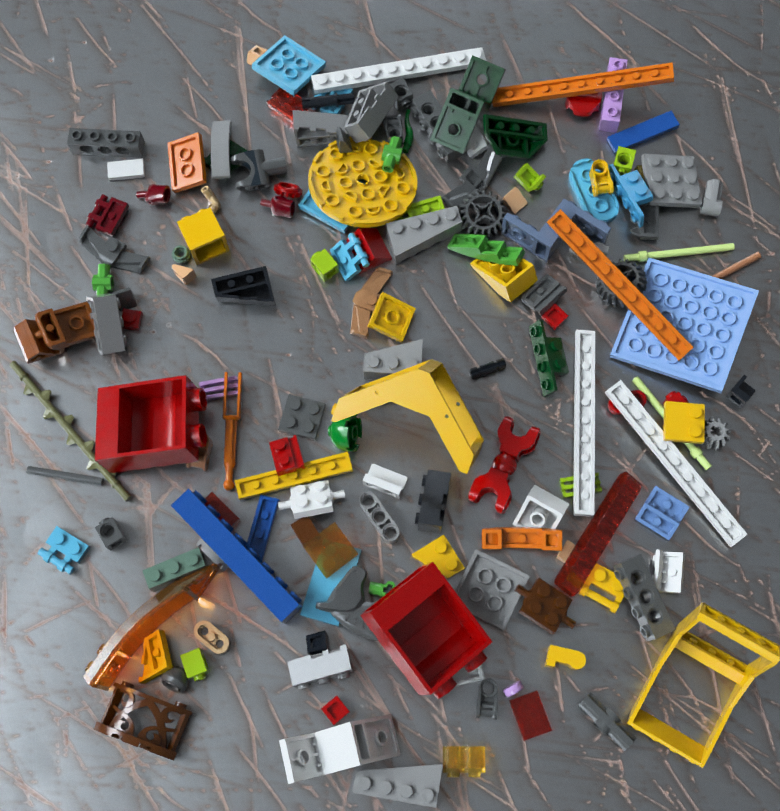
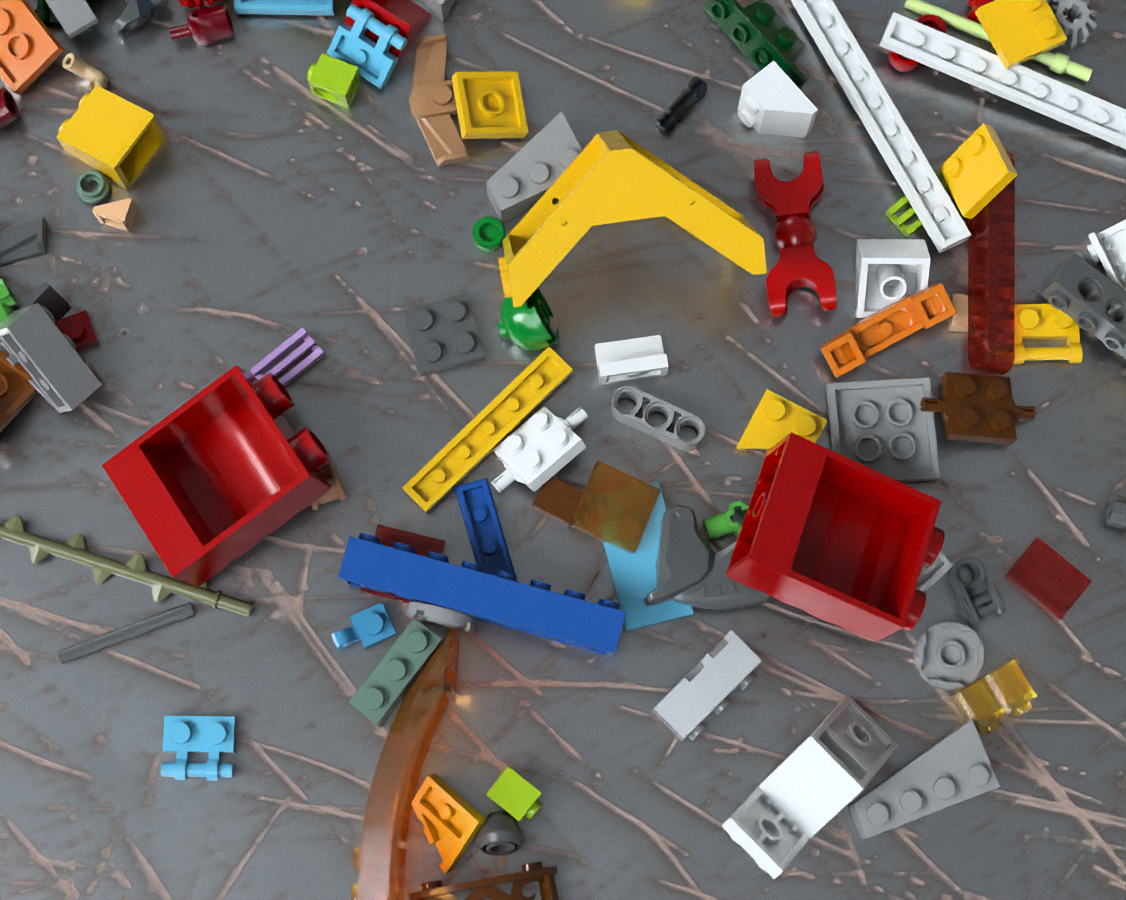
camera: 35 degrees left, 5 degrees up
dark grey brick [95,517,128,551] -> none
tan plate [194,620,230,654] -> none
black wedge [211,266,276,306] -> none
orange piece [222,372,242,491] -> none
red plate [269,435,305,476] -> none
black plate [306,630,329,655] -> none
red plate [321,696,350,725] -> none
black wedge [415,469,451,534] -> none
lavender tile [503,680,524,697] -> none
yellow leg [545,645,586,670] -> none
medium blue slope [635,486,690,540] -> none
none -> dark azure plate [331,602,396,651]
none -> green tile [472,216,506,252]
none -> white slope [737,61,818,138]
none -> light grey tile [914,621,986,691]
none -> yellow plate [939,123,1018,219]

